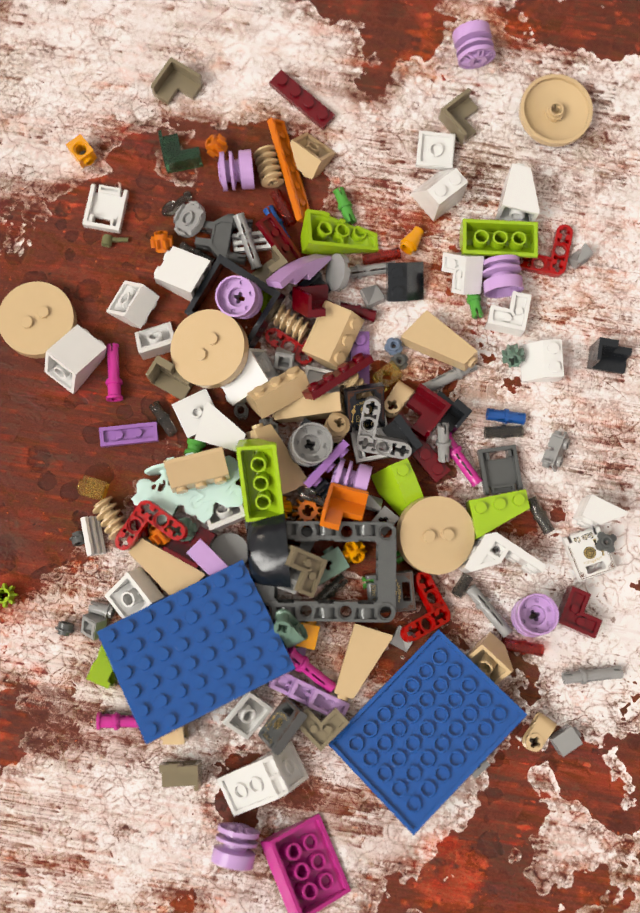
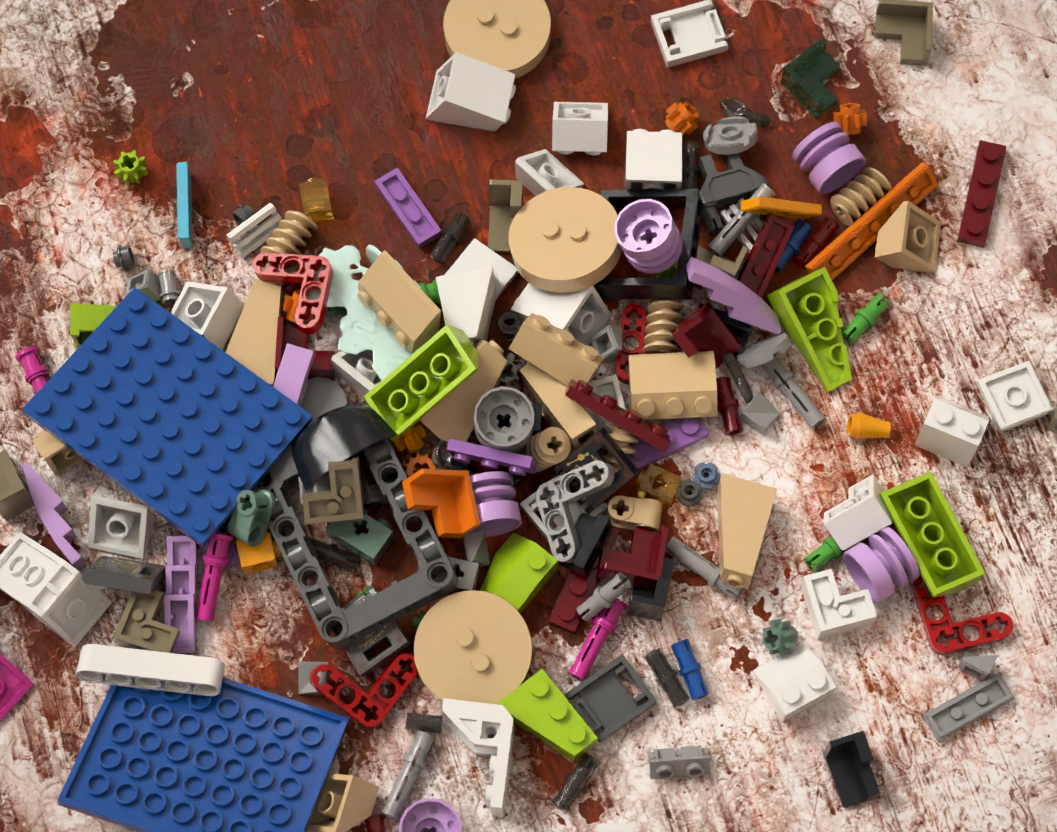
camera: 70 degrees right, 10 degrees down
olive hand [101,234,128,248] -> none
dark pink pin [105,343,123,402] -> none
sand green gear [172,517,197,542] -> none
tan slope [334,623,393,701] -> none
light orange gear [341,541,367,564] -> none
clear red pin [362,247,401,265] -> none
black slope [386,262,424,302] -> none
white slope [495,163,540,222] -> none
none -> lavender slope [22,461,87,571]
none -> white beam [76,644,225,696]
none -> medium azure tile [176,162,193,249]
none -> clear smoke piece [723,352,754,405]
none -> light orange tile [741,196,822,220]
none -> light grey tile [922,673,1014,742]

